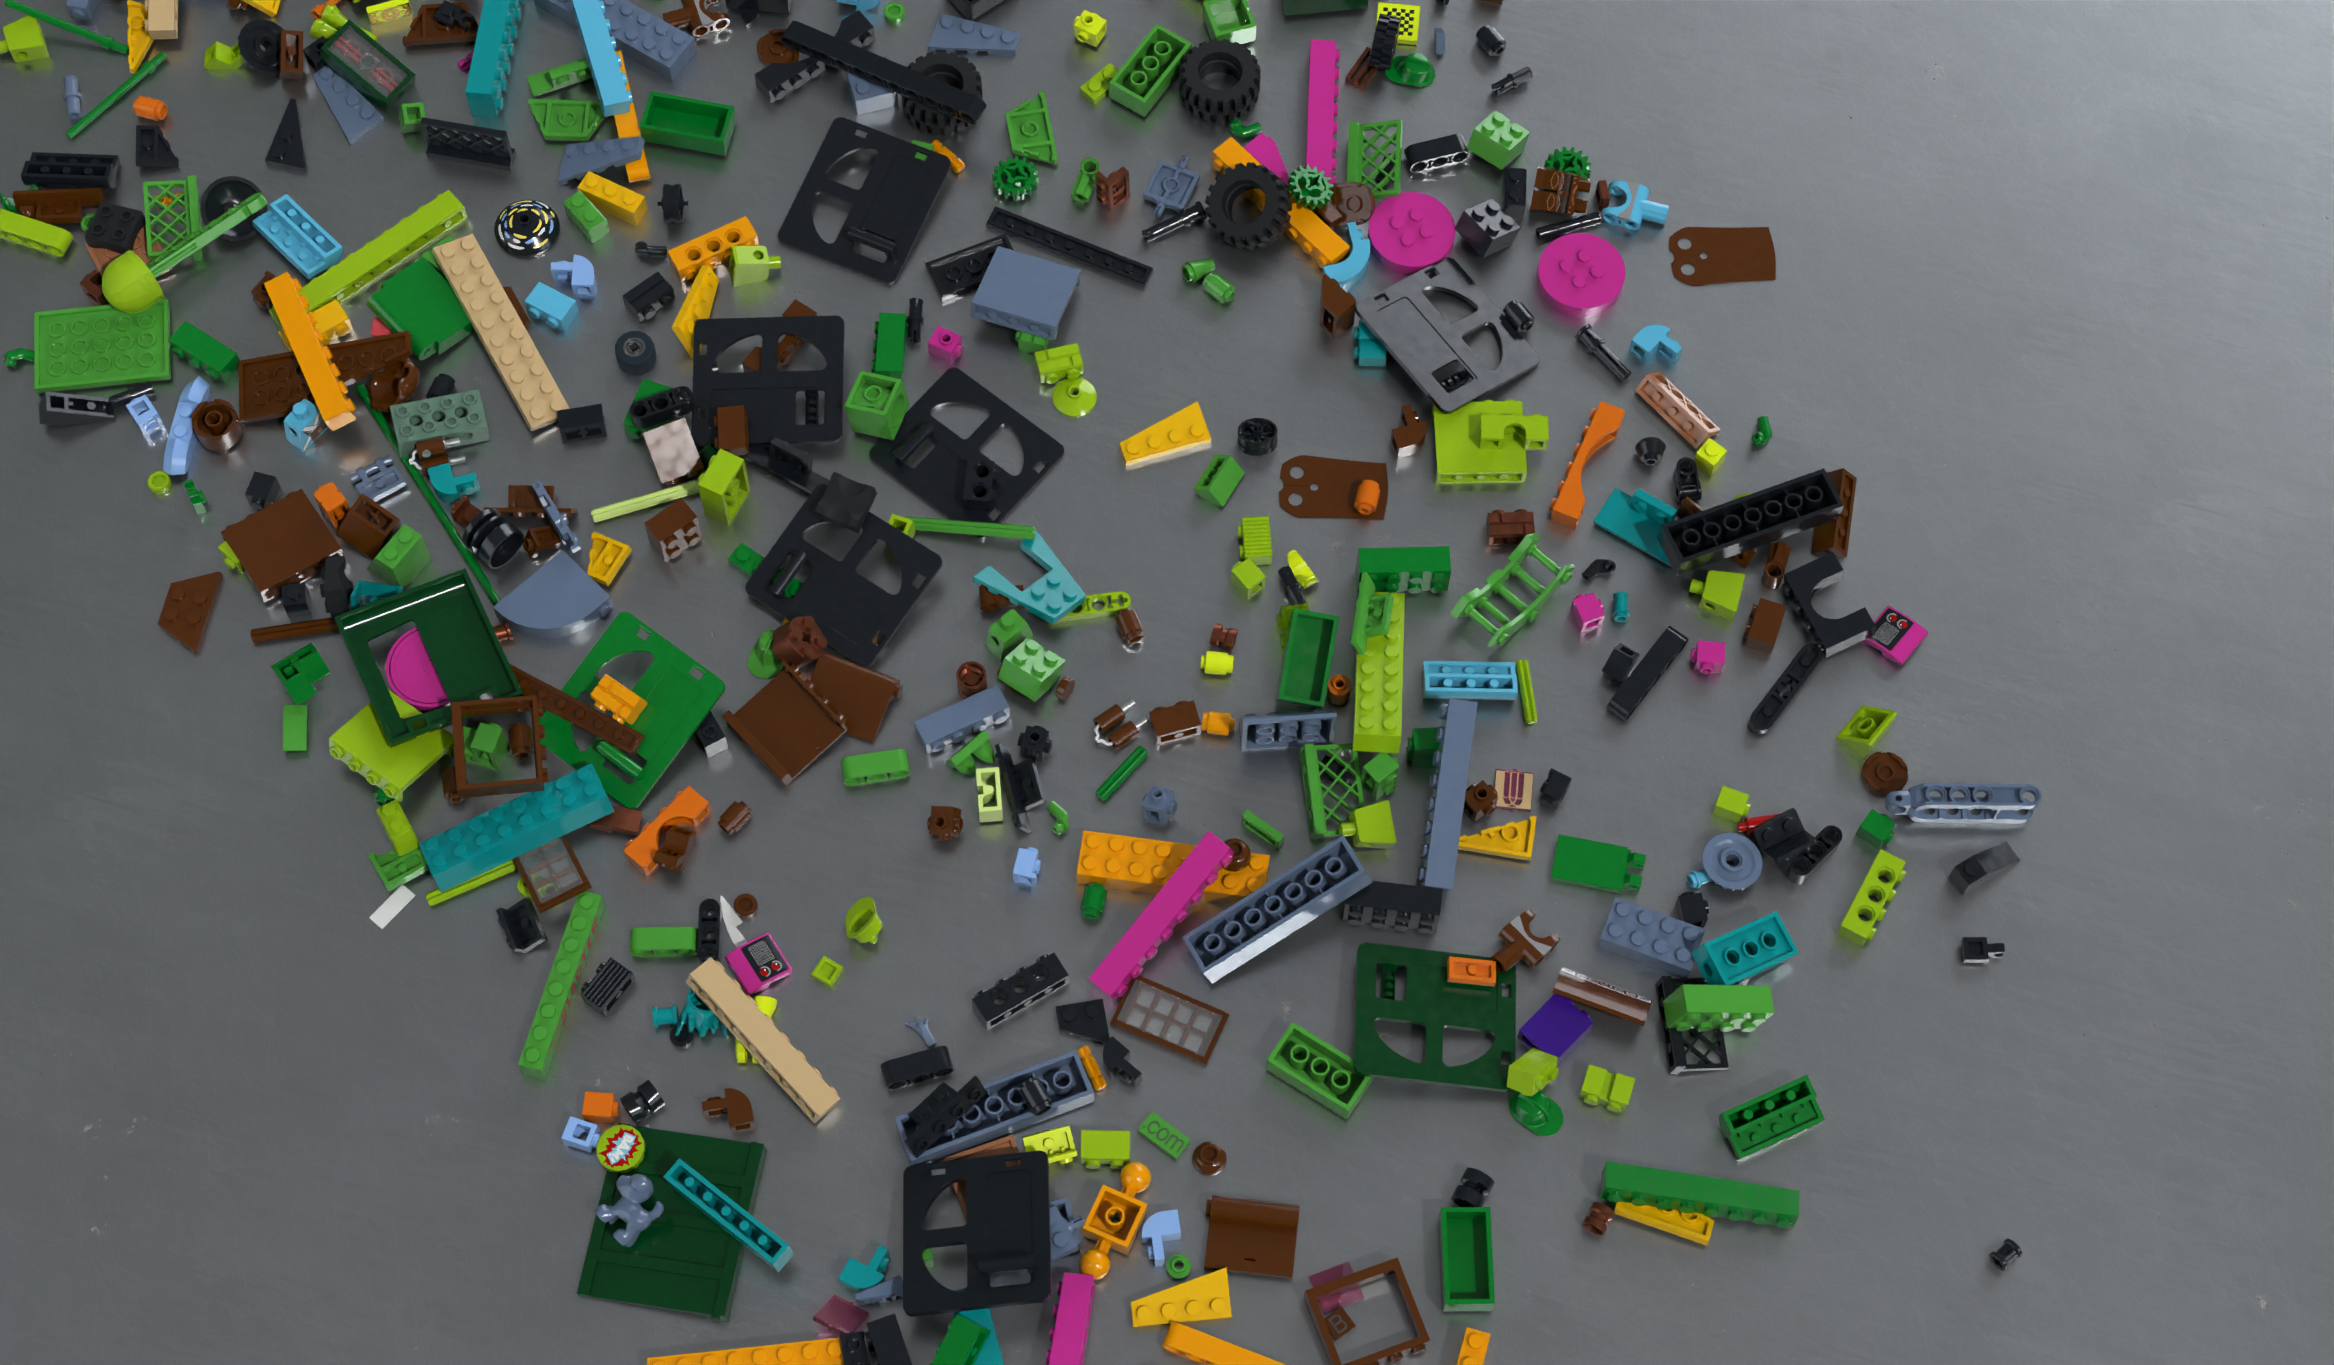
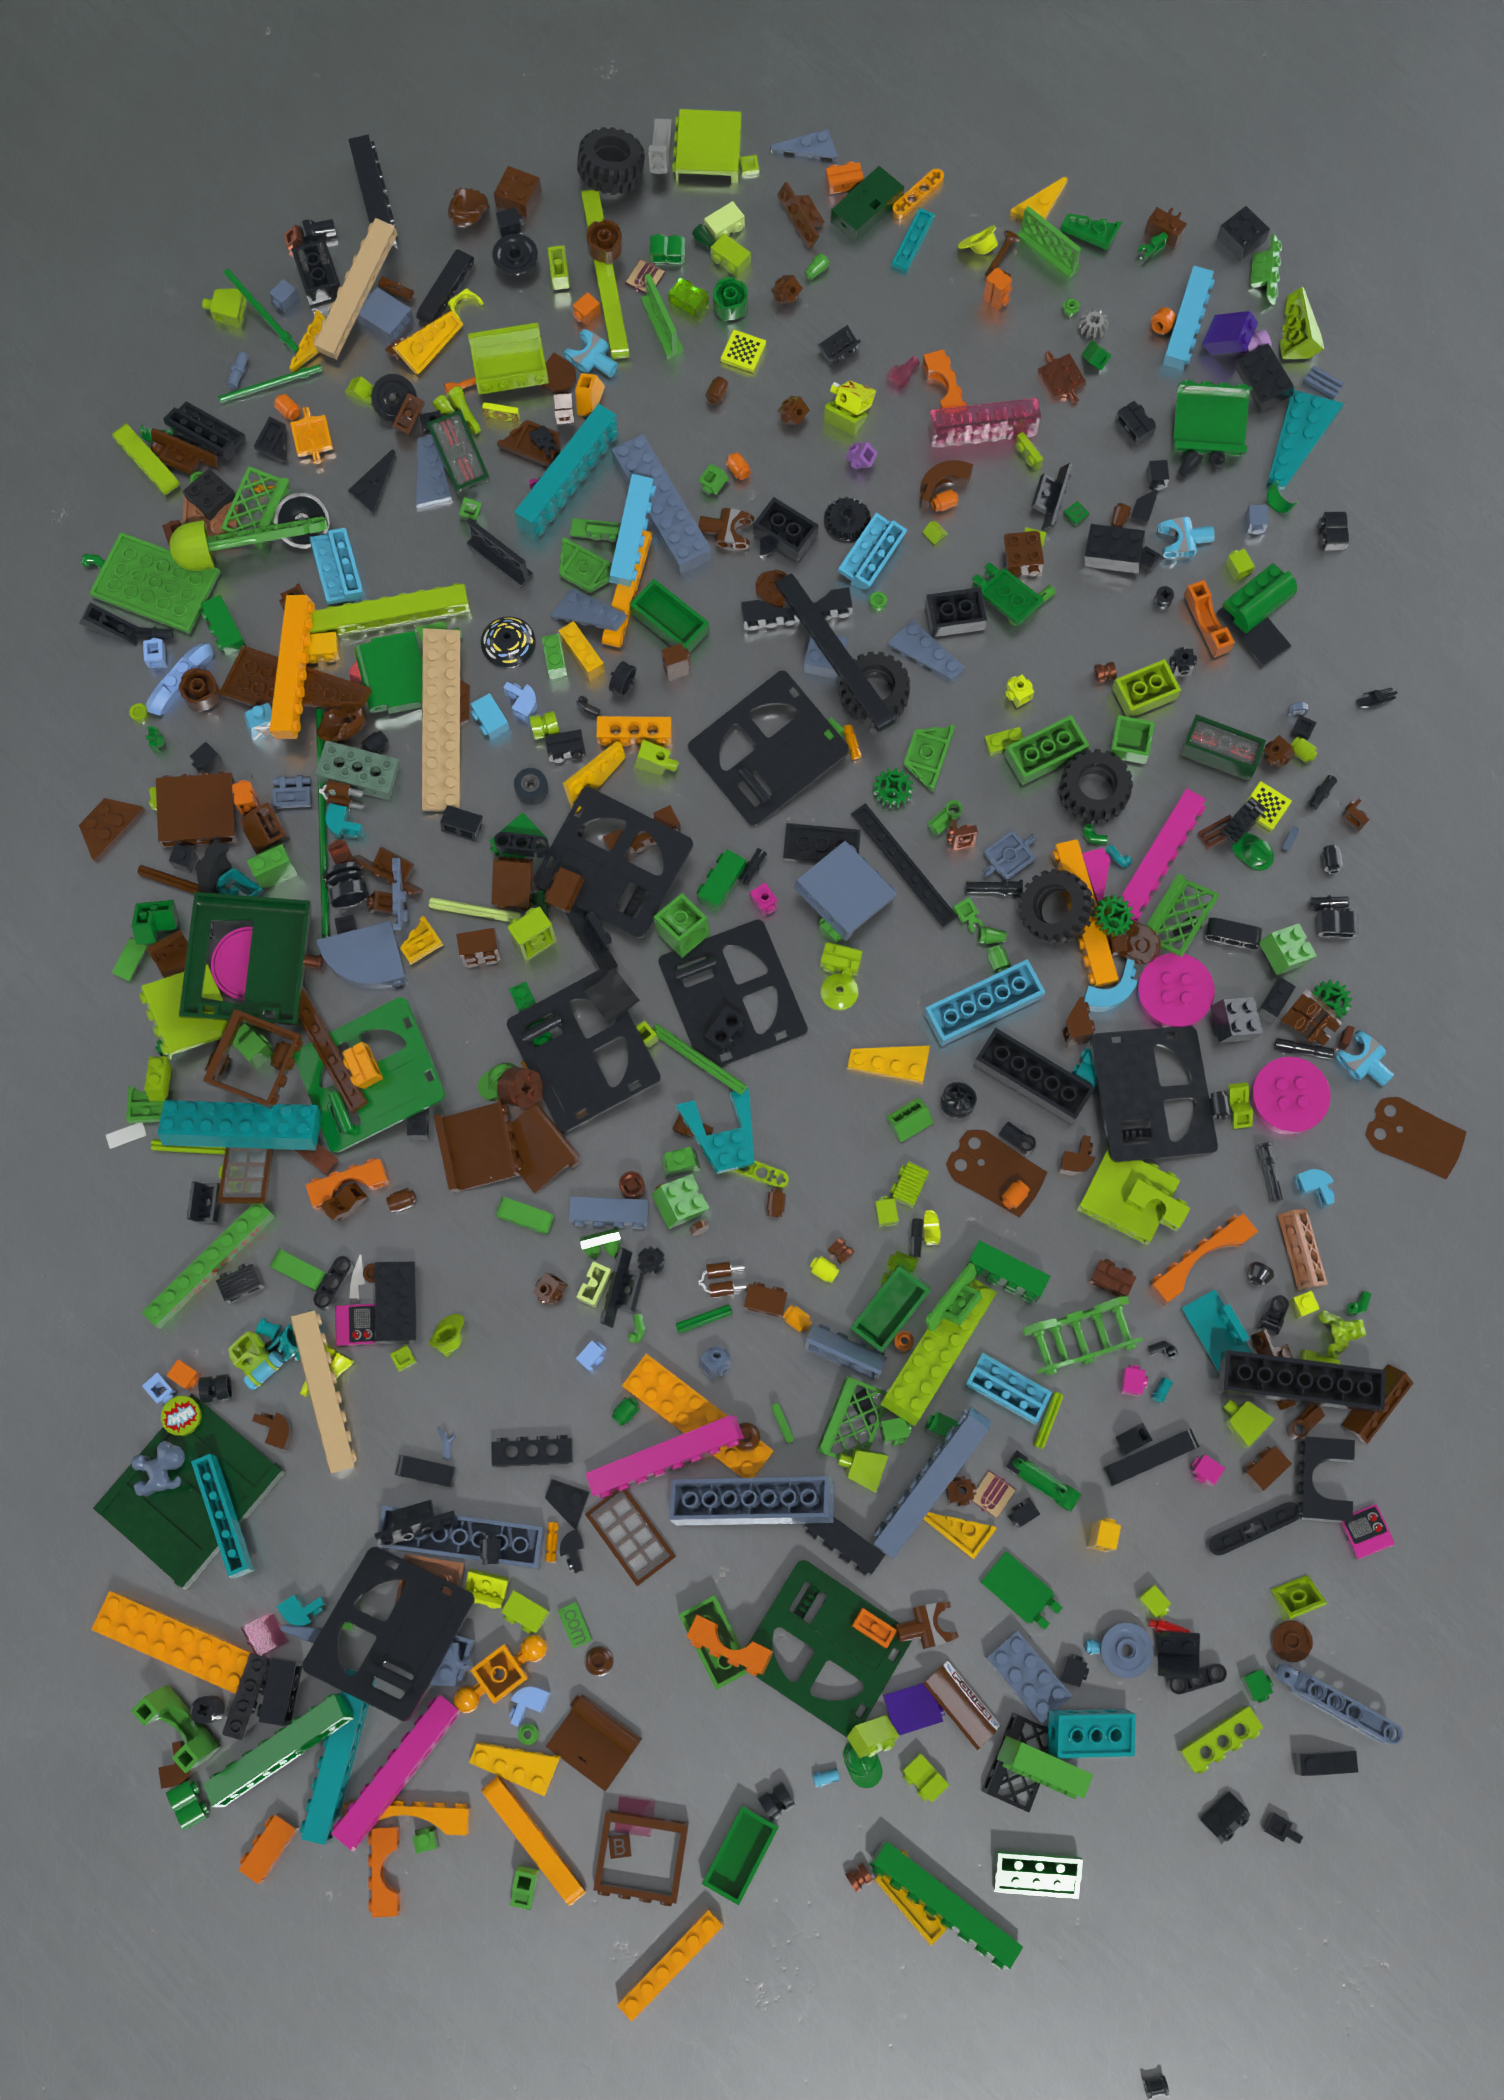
camera: 30 degrees right, 10 degrees up
none -> reddish brown bracket [146,930,188,978]
none -> lime piece [228,1331,284,1390]
none -> light orange plate [290,407,334,464]
none -> black plate [334,914,357,934]
none -> black brick [373,1261,416,1344]
none -> lime wheel [529,711,560,740]
none -> reddish brown brick [661,643,691,681]
none -> orange arch [686,1615,773,1676]
none -> medium azure pin [813,1768,840,1788]
none -> medium azure brick [924,959,1045,1047]
none -> bright green plate [952,897,983,933]
none -> black brick [973,1027,1095,1125]
none -> black piece [998,1121,1036,1155]
none -> green piece [1004,1450,1082,1512]
none -> yellow brick [1087,1518,1121,1552]
none -> teal arm [1106,845,1132,868]
none -> black bracket [1200,1791,1250,1844]
none -> lime slope [1228,1082,1253,1129]
none -> black brick [1317,907,1359,938]
none -> lime animal [1318,1310,1366,1359]

